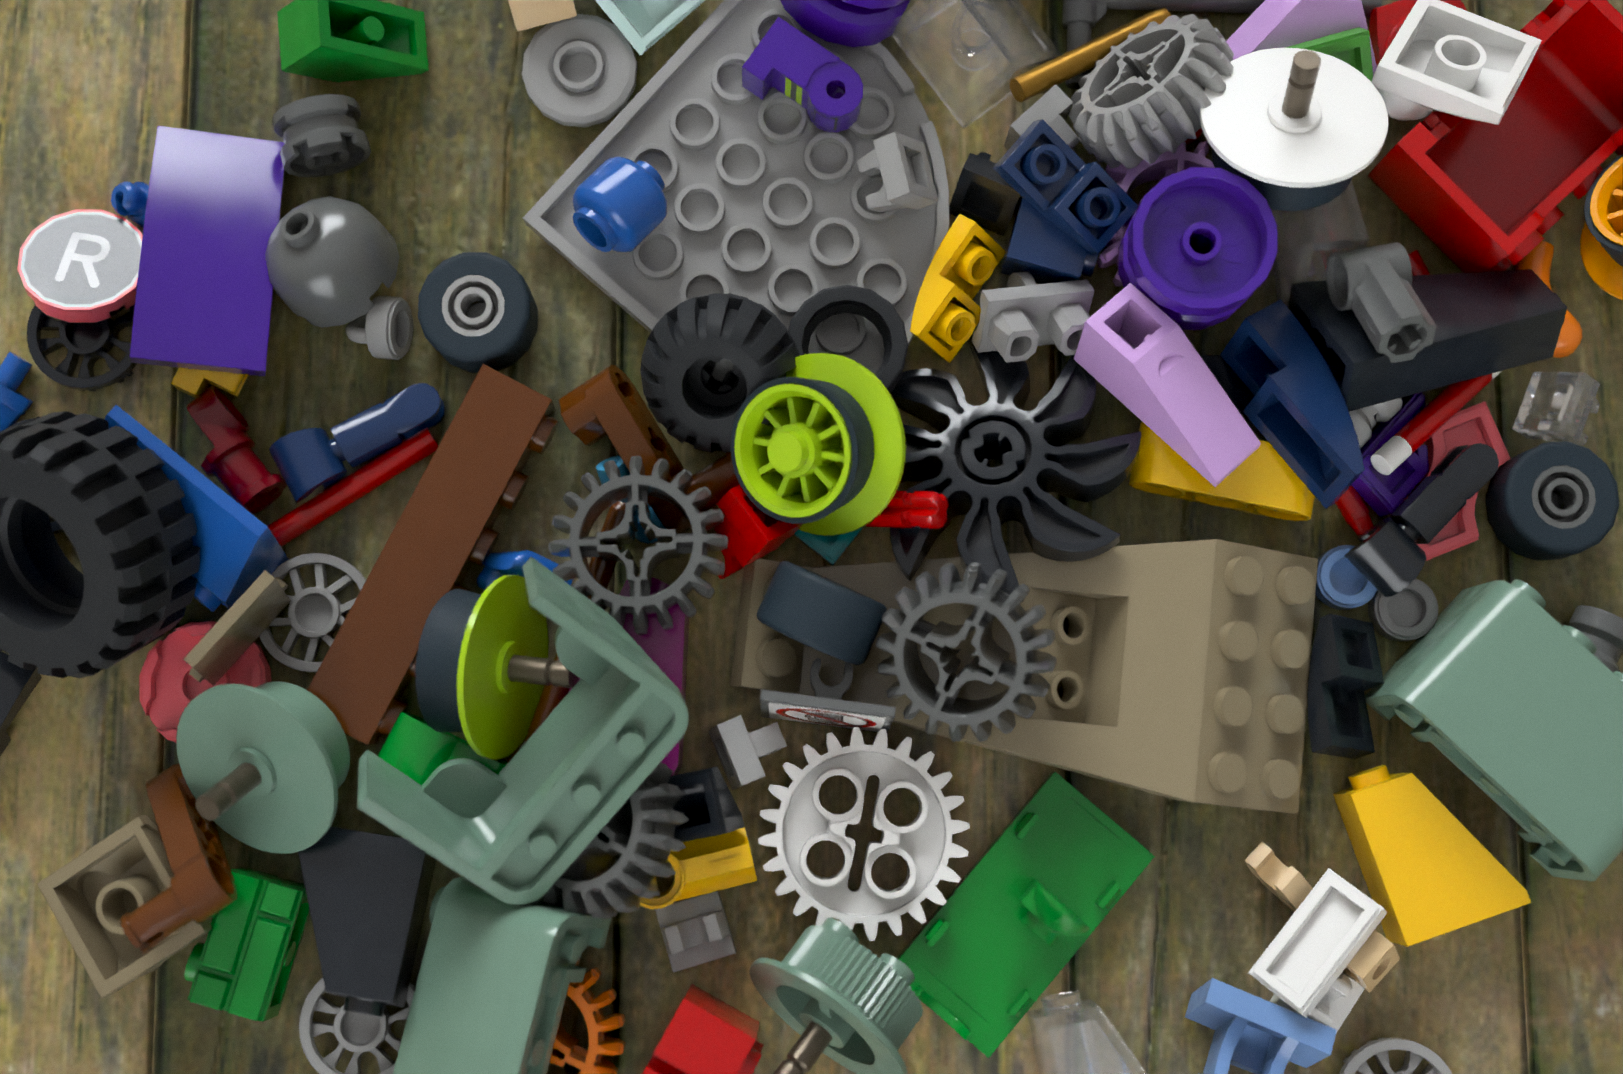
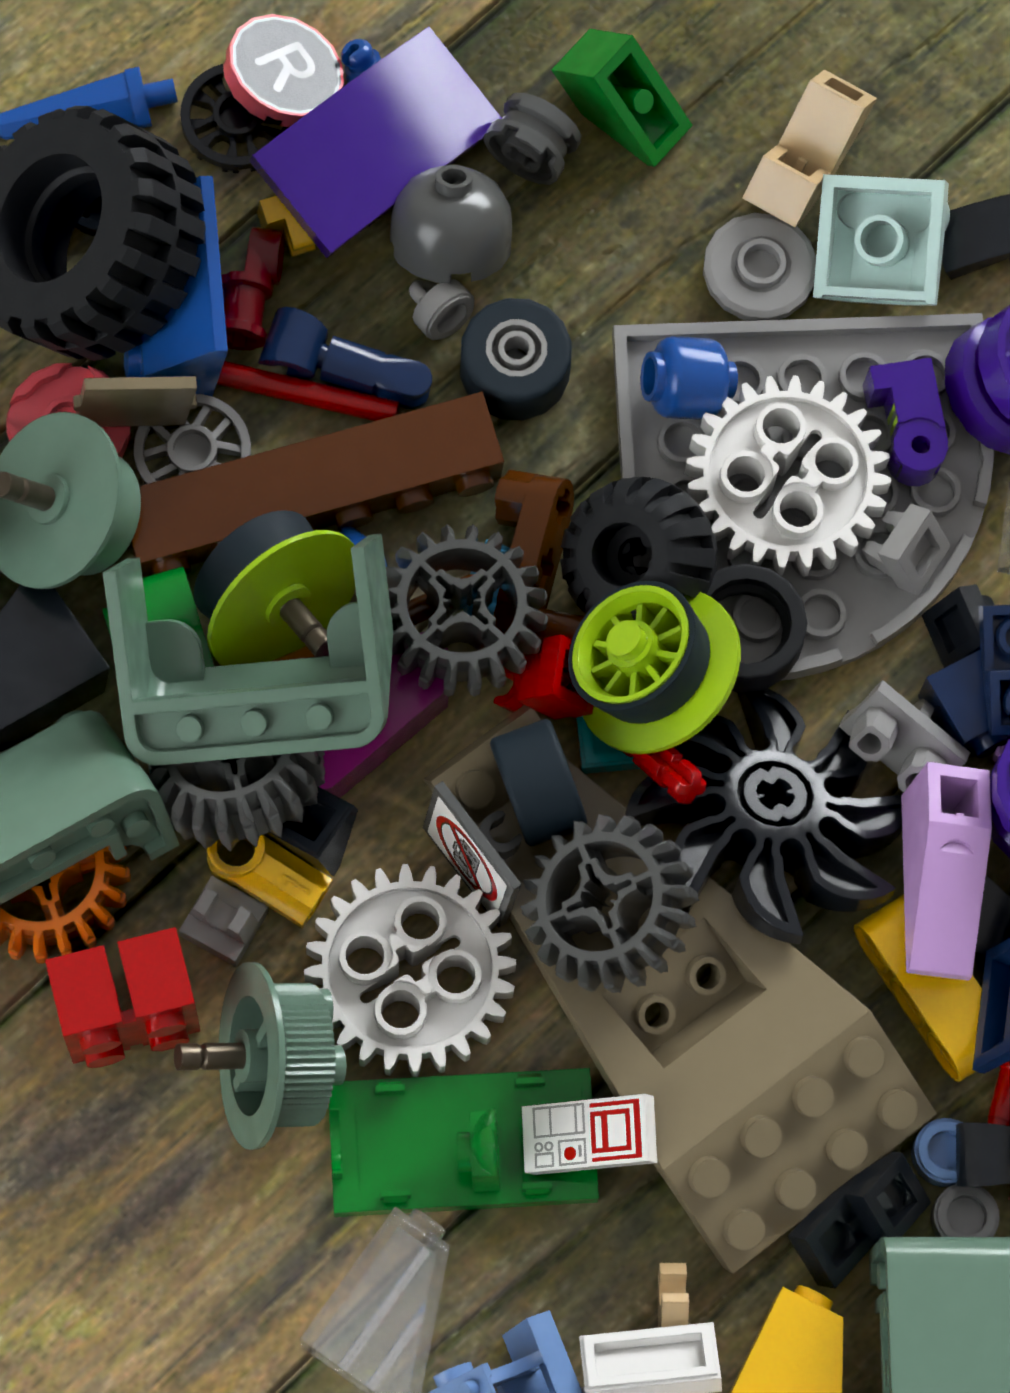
camera: 40 degrees right, 10 degrees down
light grey tile [708,715,787,791] -> none
yellow slope [910,214,1006,363] -> none
none -> white tile [522,1094,657,1175]
none -> white gear [684,375,891,577]

